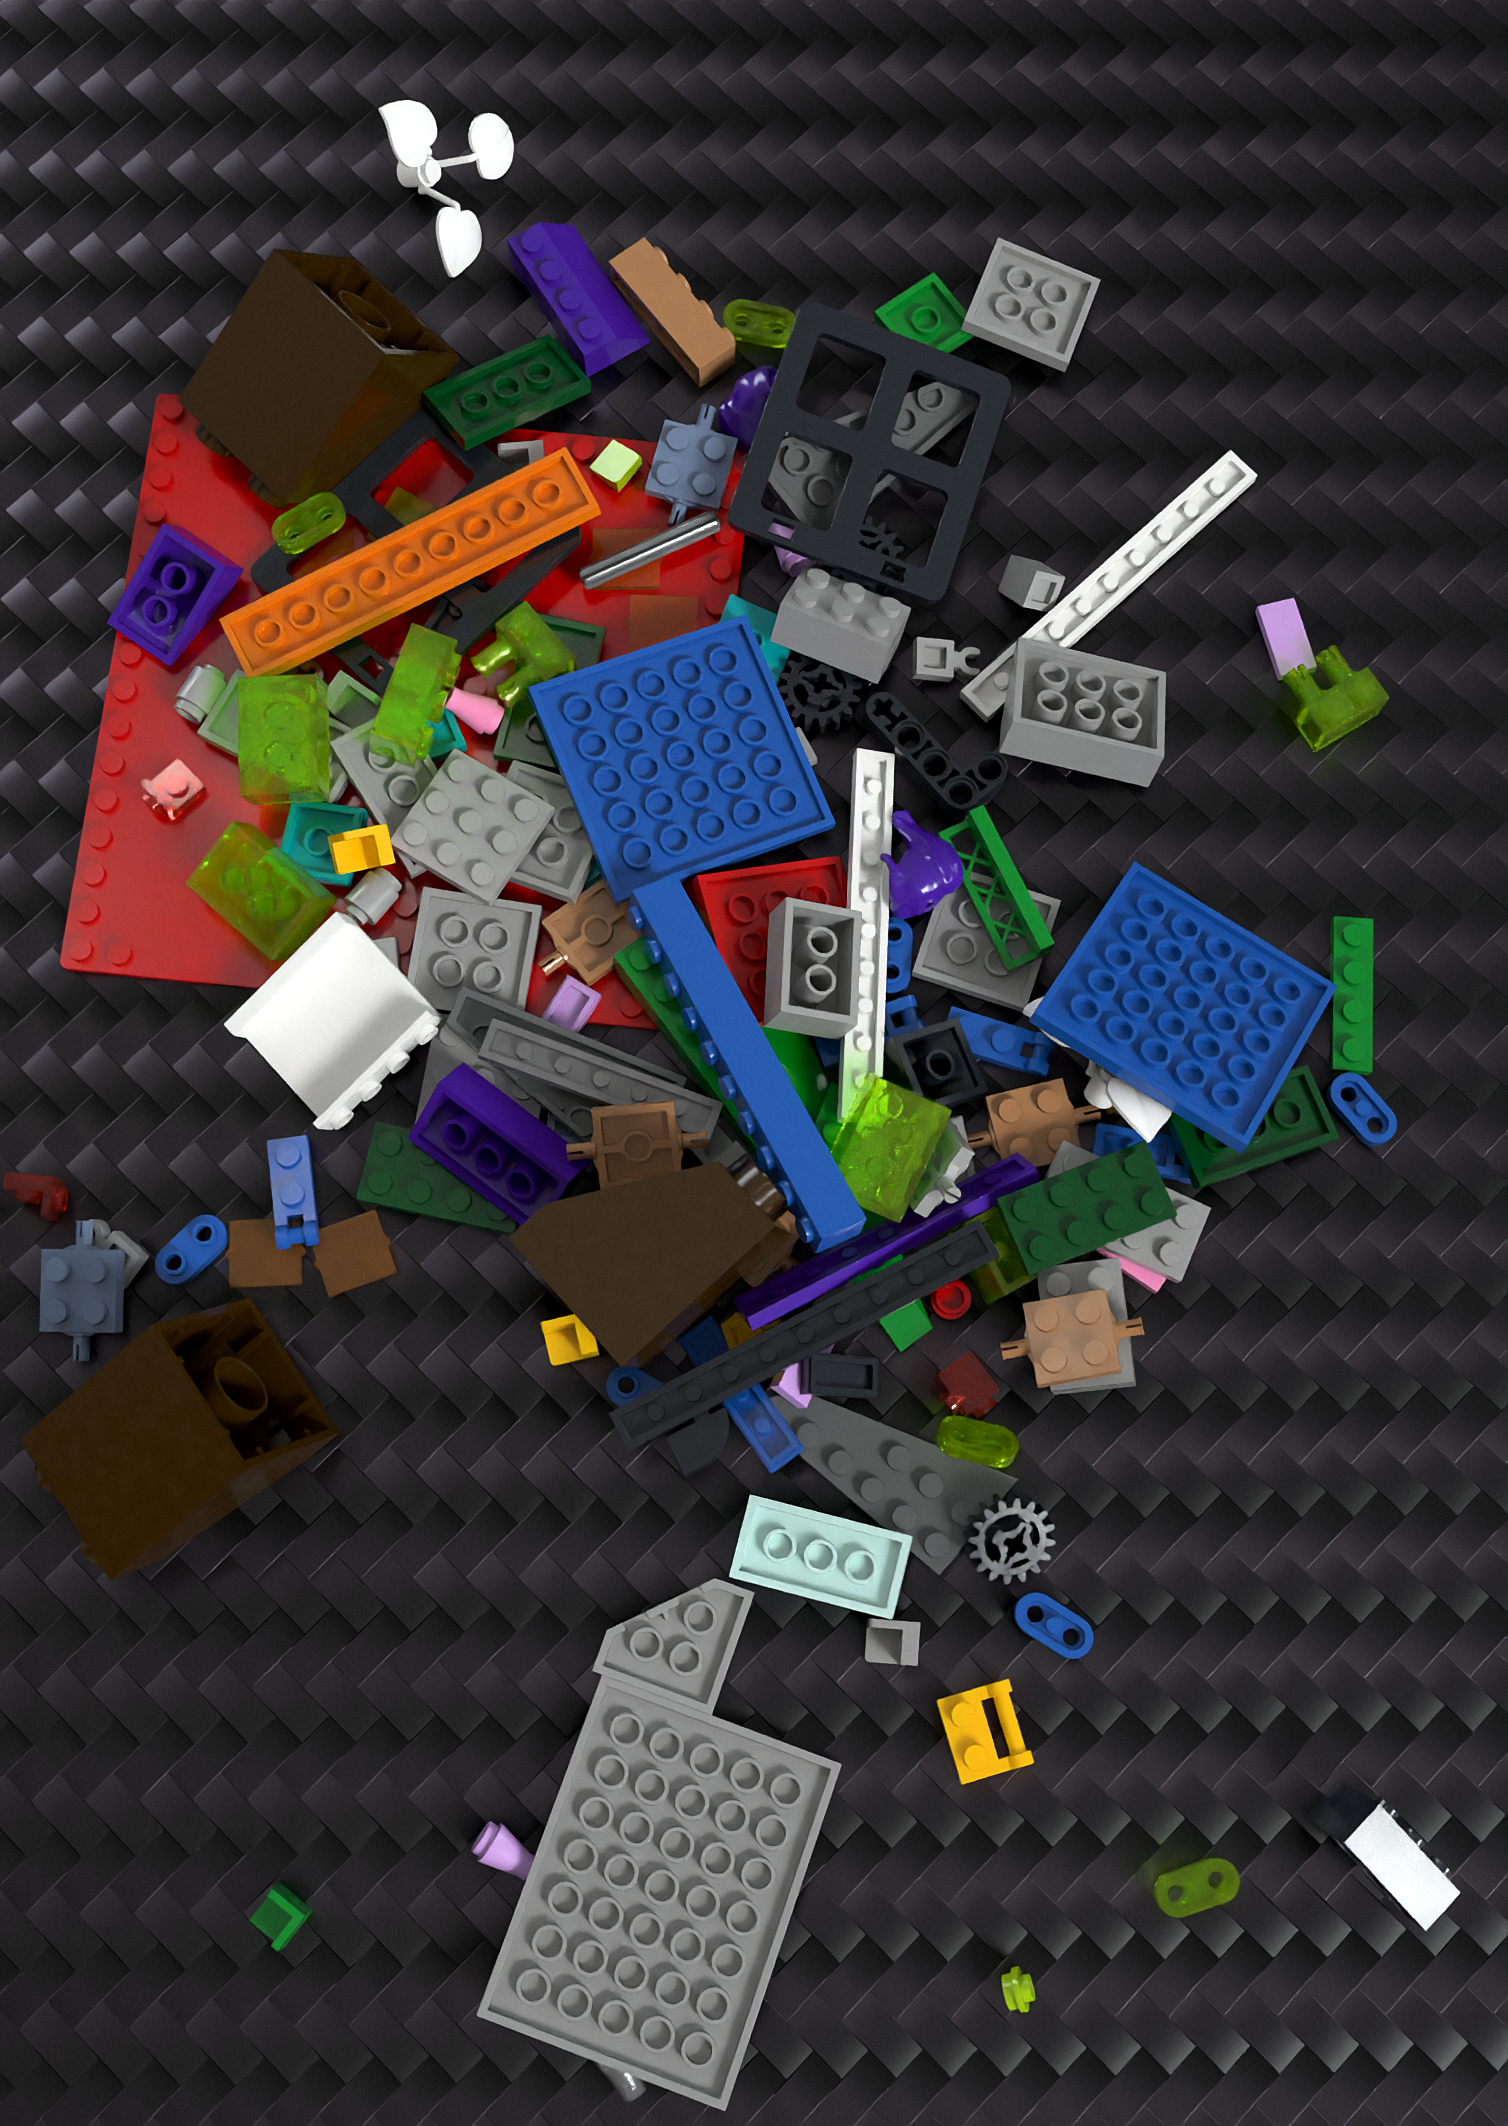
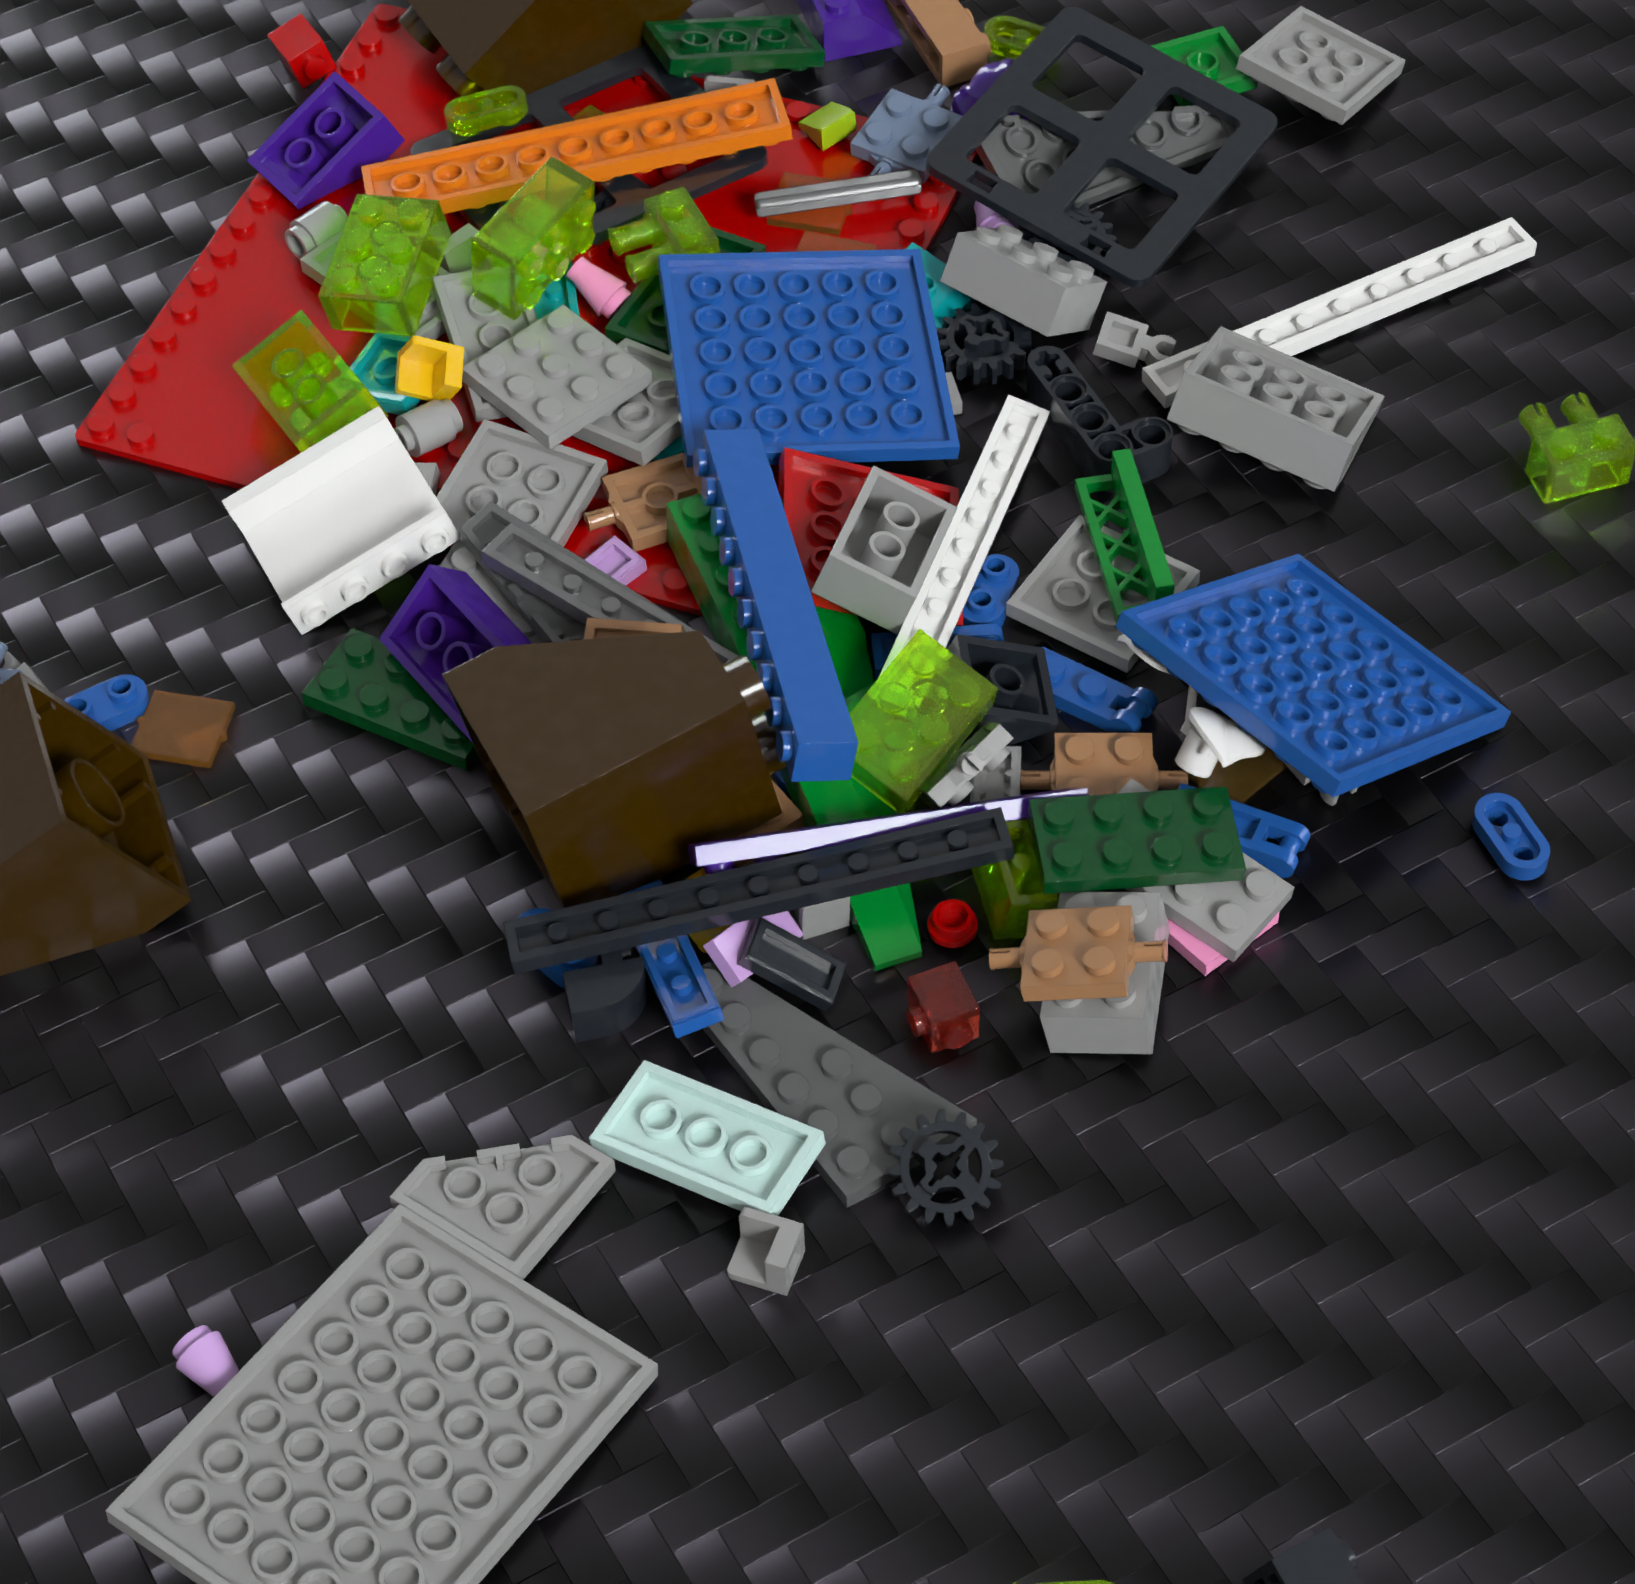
camera: 20 degrees right, 25 degrees down
clear red bracket [139,759,207,821] -> none
plate [267,1135,320,1250] -> none
clear orange piece [312,1210,397,1297] -> none
yellow panel [540,1314,600,1366] -> none
dark purple piece [880,809,964,919] -> none
clear neon green plate [935,1415,1019,1468] -> none
yellow plate [936,1678,1034,1785] -> none
light grey panel [998,555,1066,612] -> none
blue plate [1013,1592,1094,1659] -> none
dark green plate [1166,1064,1339,1190] -> none
lavender tile [1255,598,1317,681] -> none
green plate [1329,916,1373,1075] -> none
none -> red brick [267,13,337,89]

